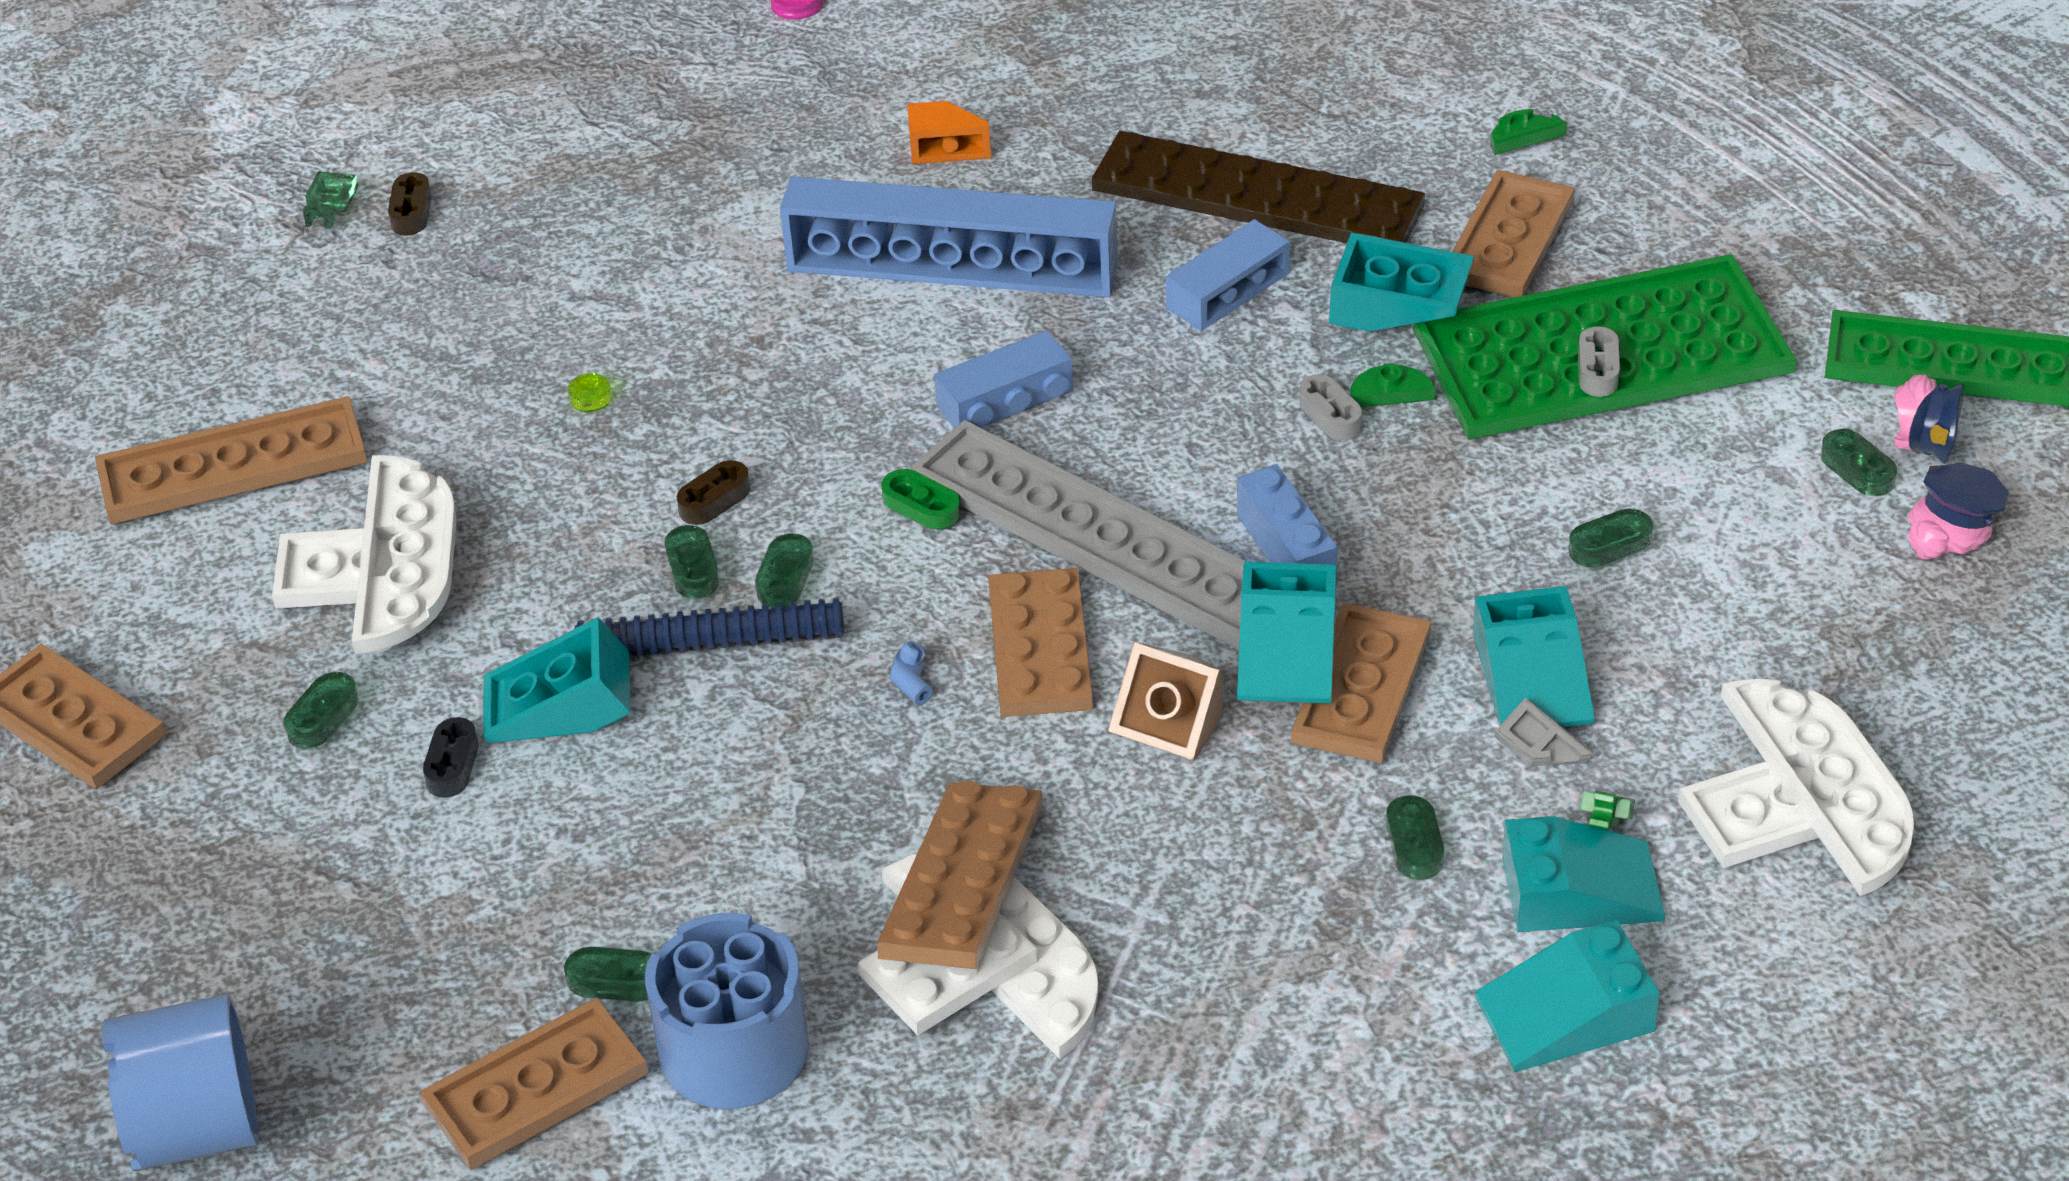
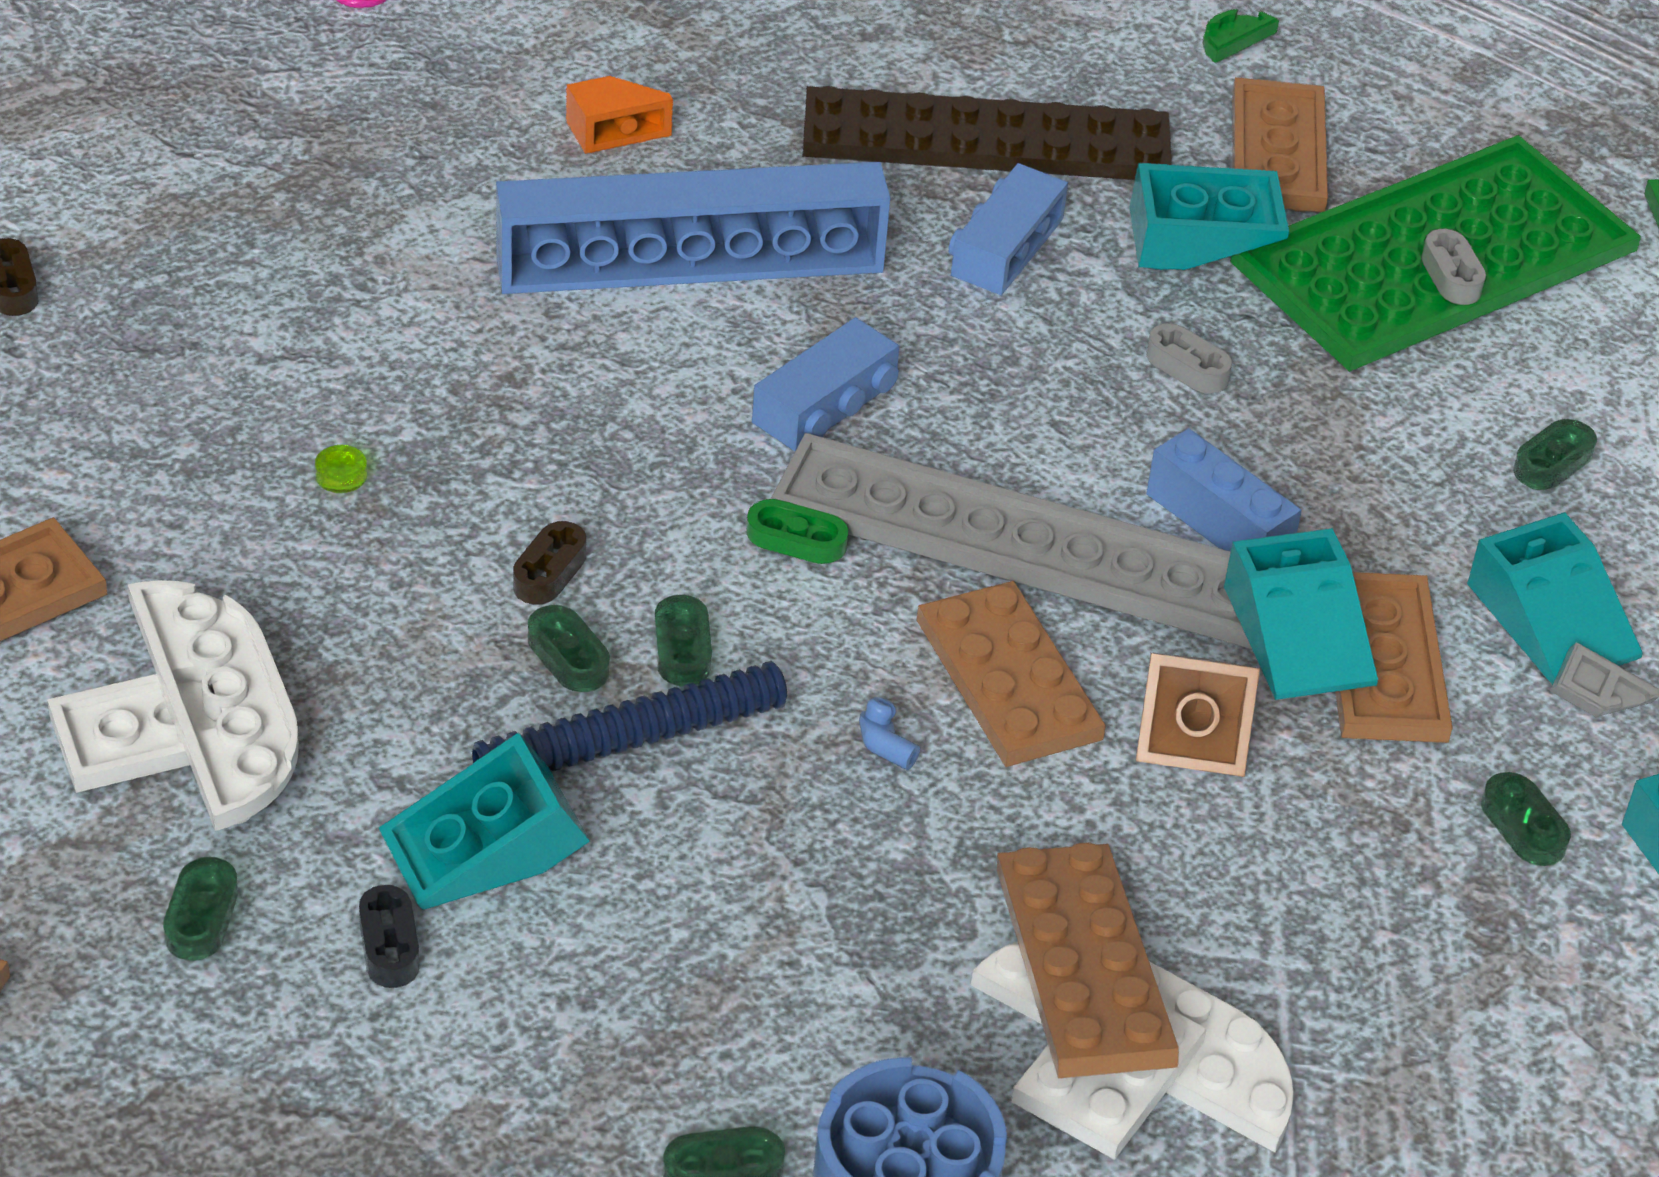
camera: 25 degrees left, 0 degrees up
green plate [1350,364,1435,407] -> none

